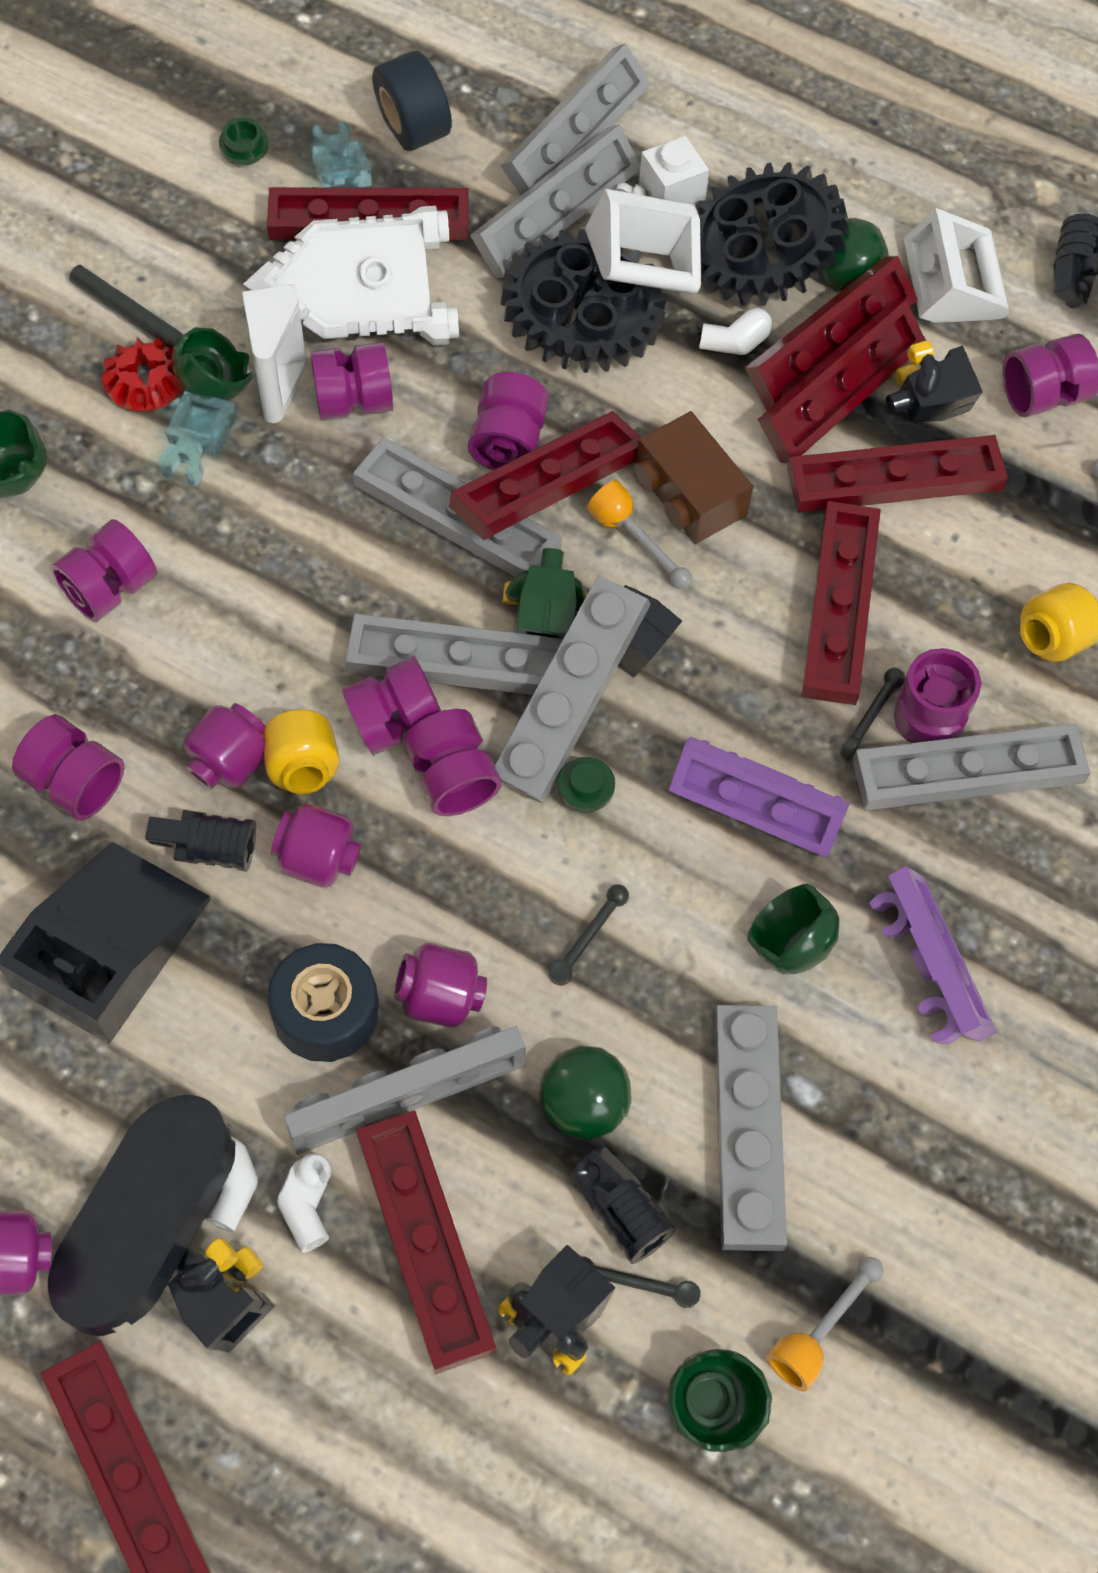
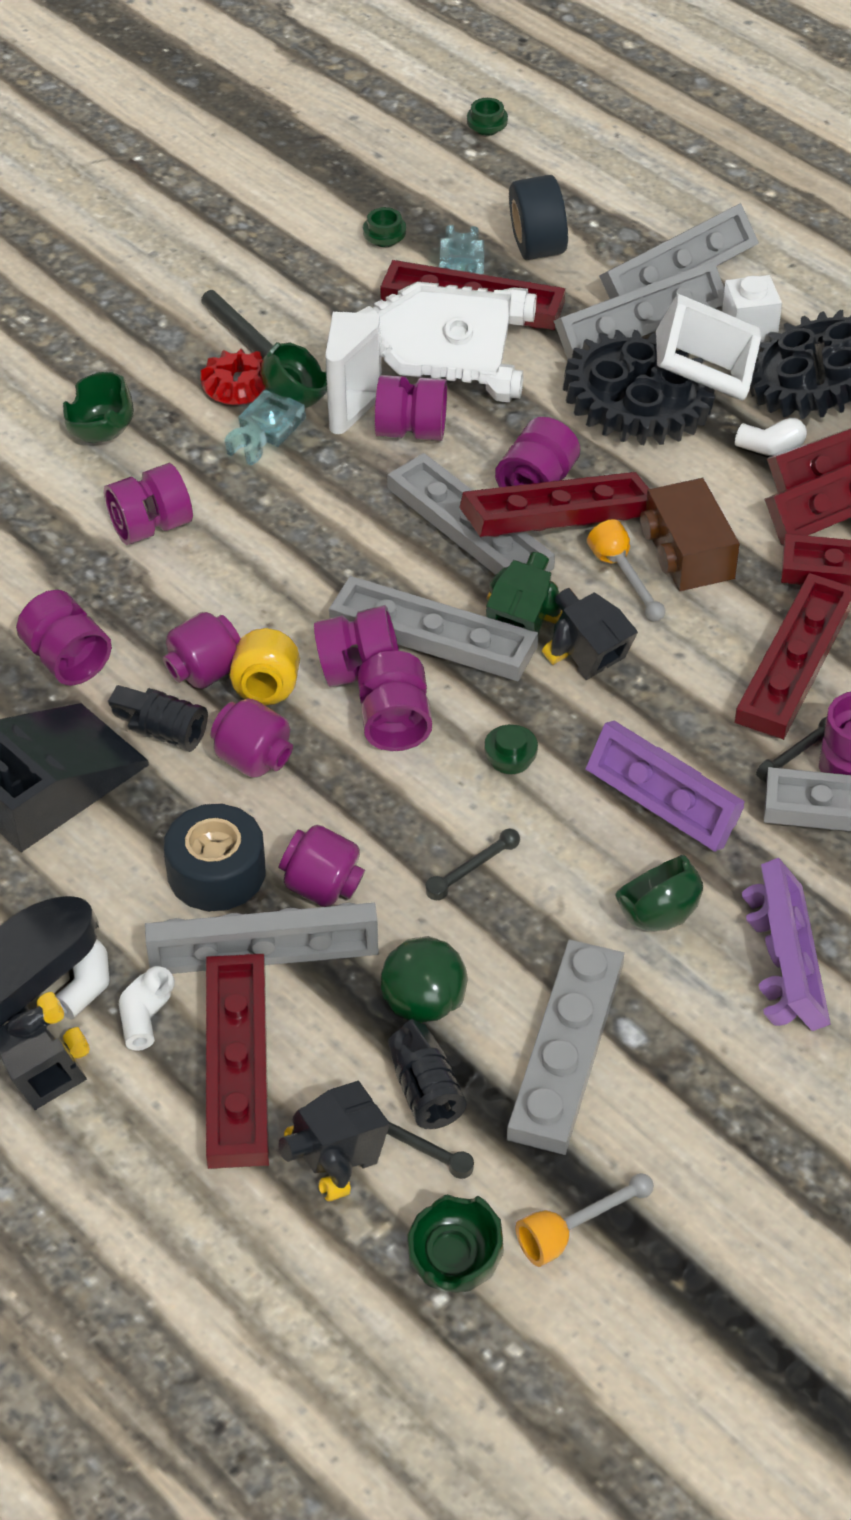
camera: 20 degrees right, 15 degrees down
light grey plate [495,575,651,803] -> none

